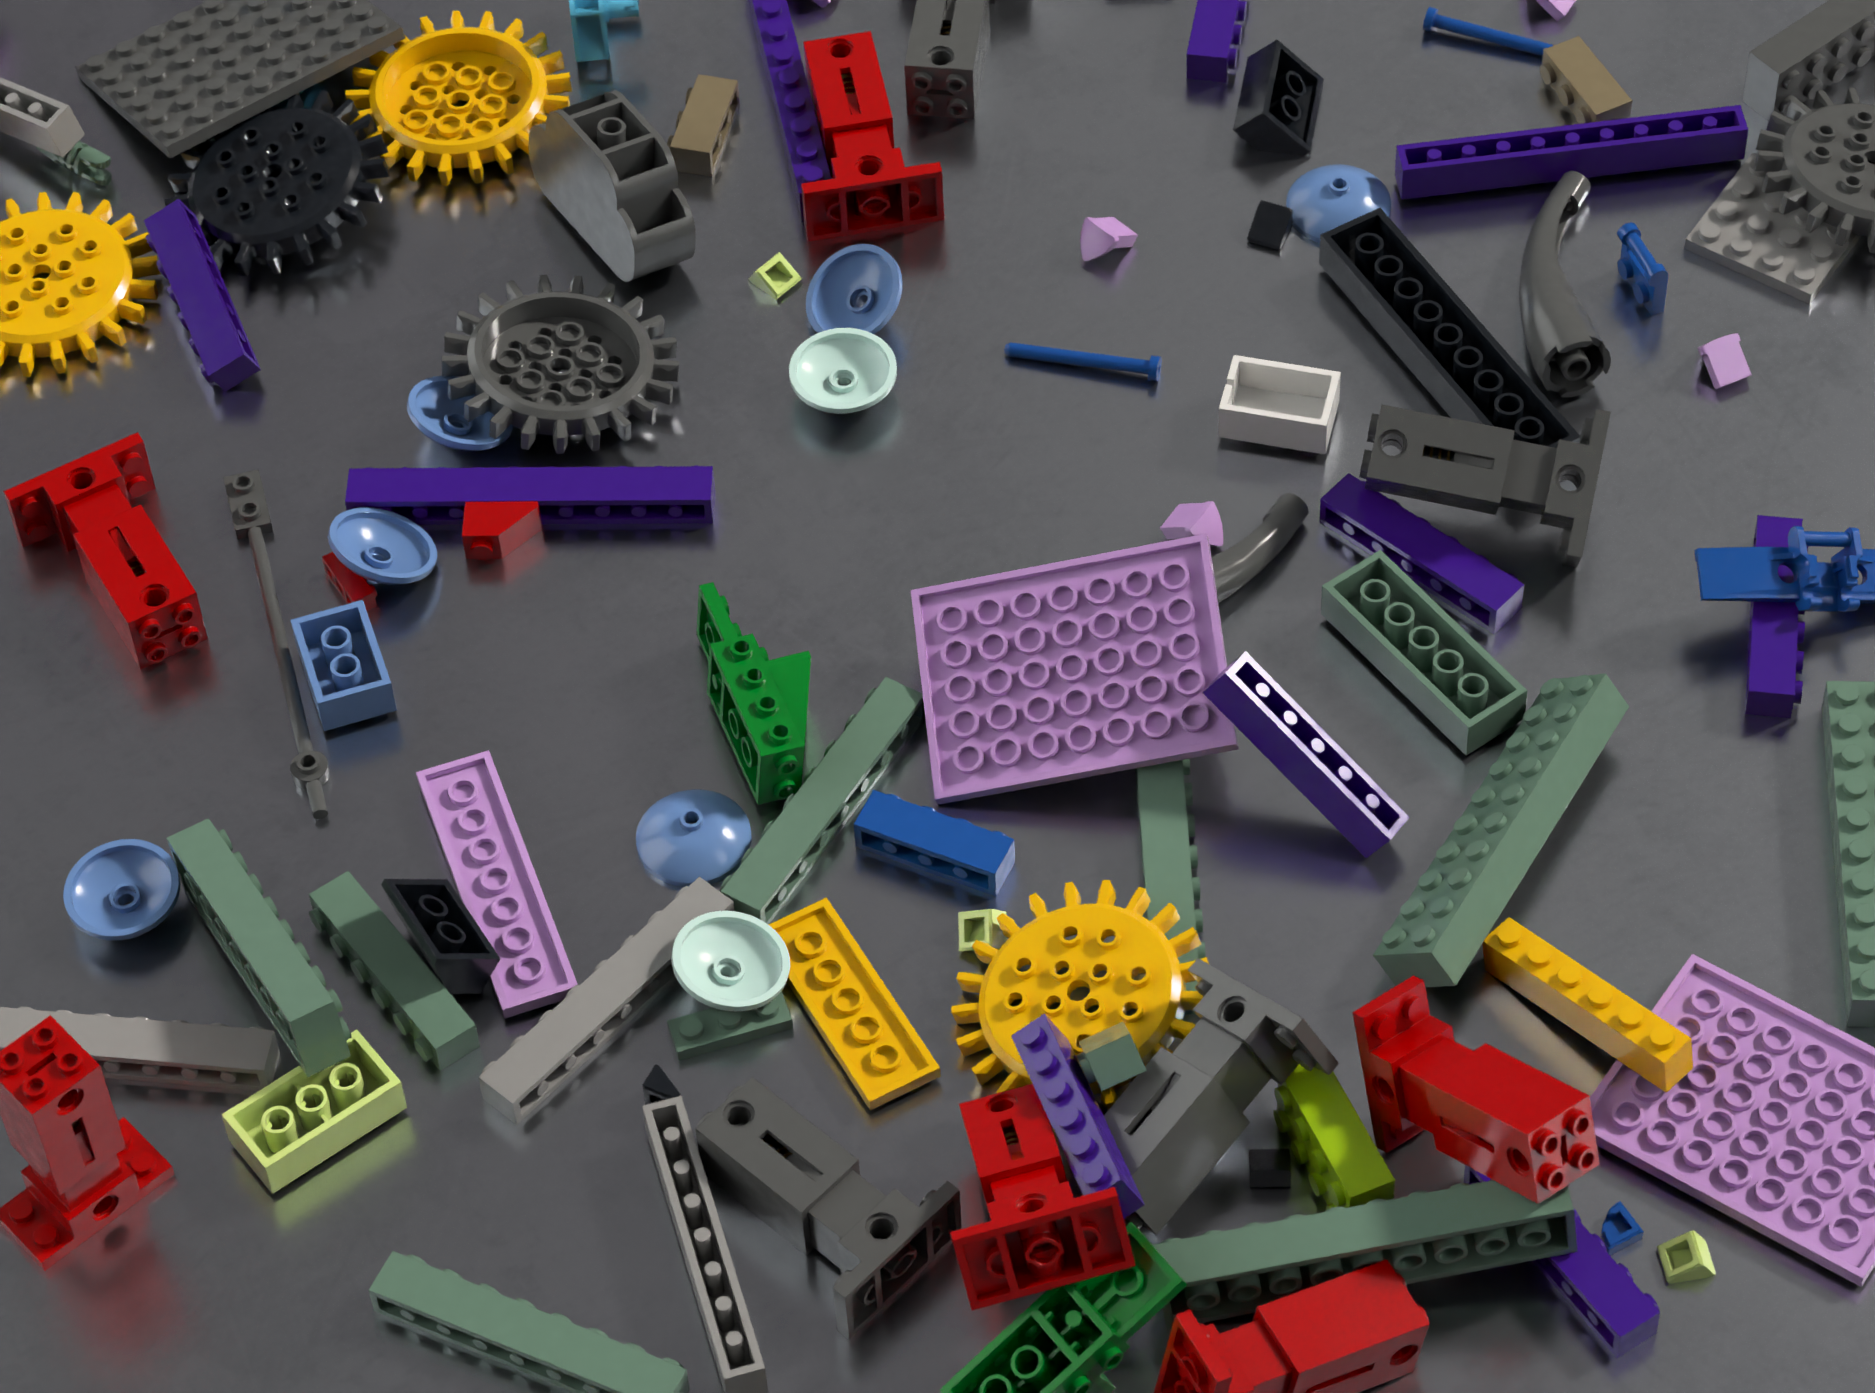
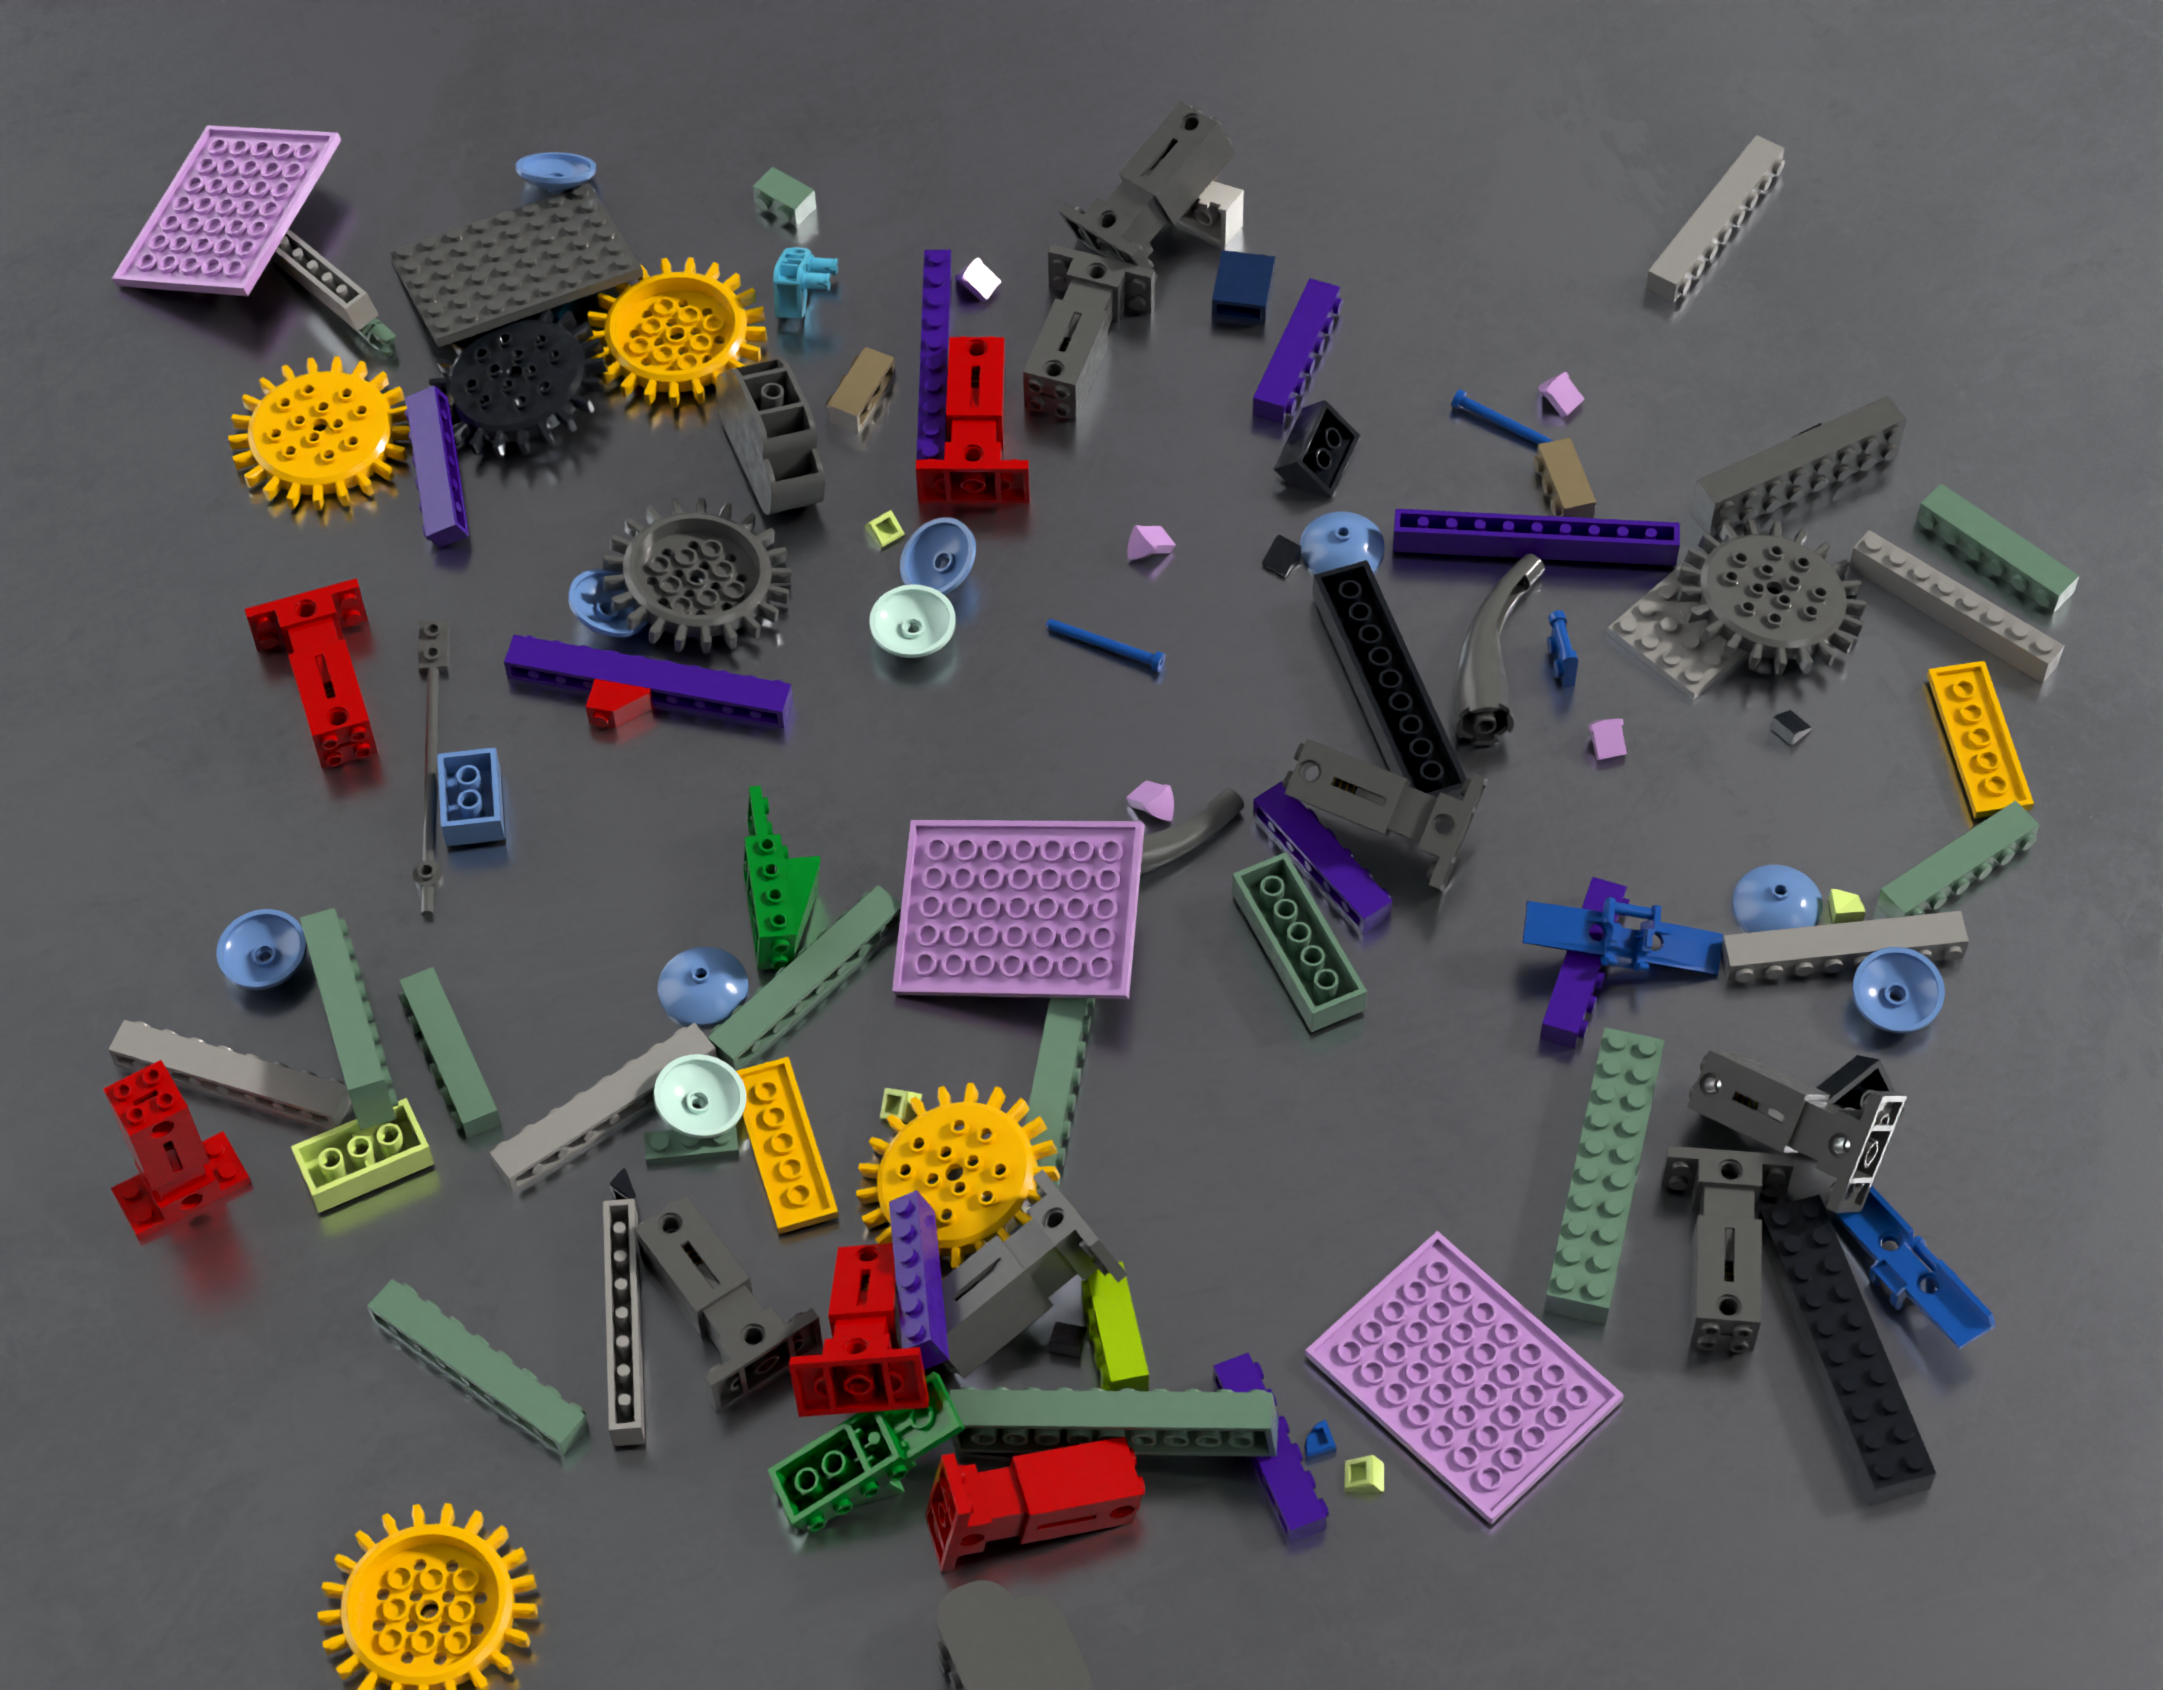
camera: 10 degrees right, 5 degrees up
red piece [322,552,377,611] -> none
medium blue dish [328,508,437,585] -> none
black slope [381,879,500,994] -> none
lavender plate [416,750,578,1019] -> none
blue brick [854,790,1015,896] -> none
sand green brick [1076,1022,1147,1091] -> none
dark purple brick [1203,651,1410,858] -> none
white piece [1218,355,1341,454] -> none
red brick [1352,975,1600,1204] -> none
sand green brick [1373,673,1629,987] -> none
yellow brick [1482,917,1693,1093] -> none

